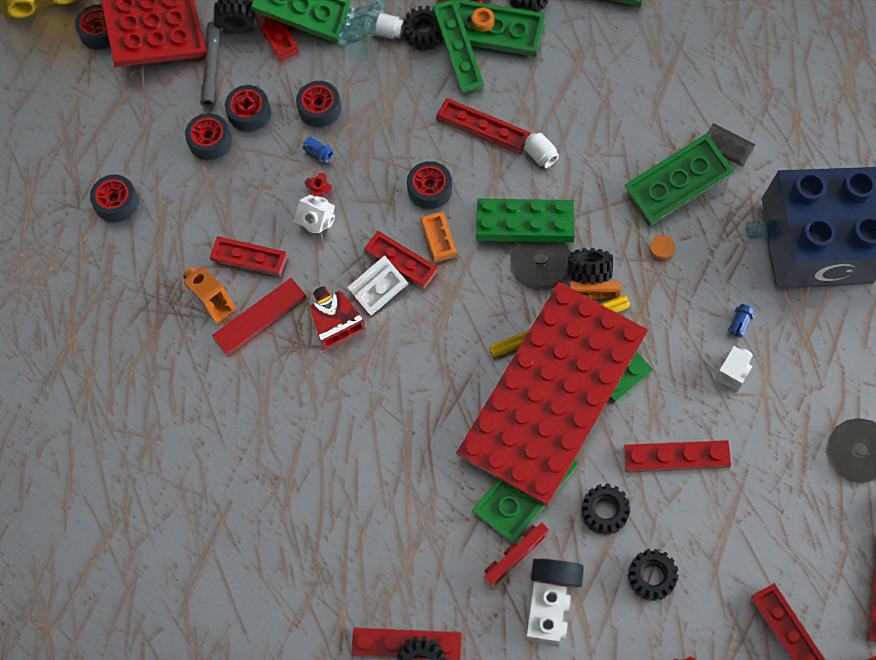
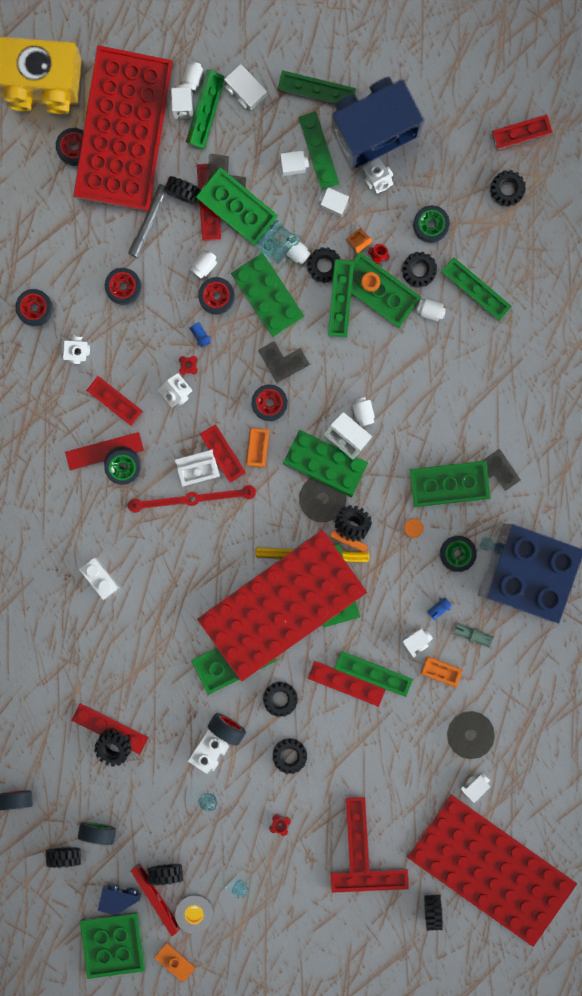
camera: 15 degrees right, 20 degrees up
orange torso [183,267,236,325] -> none
wheel [224,85,271,132] -> none
torso [309,286,366,350] -> none
red tile [436,97,531,155] -> none
red plate [484,522,549,590] -> none
none -> white brick [60,335,90,364]
none -> white brick [79,558,120,600]
none -> wheel [104,446,141,485]
none -> red piece [128,485,256,513]
none -> white brick [190,251,217,280]
none -> green plate [231,252,304,338]
none -> clear smoke plate [258,341,310,384]
none -> white brick [324,412,372,459]
none -> green plate [334,651,413,697]
none -> white brick [417,298,446,322]
none -> orange plate [420,656,463,688]
none -> wheel [440,536,477,572]
none -> sand green pin [453,623,494,648]

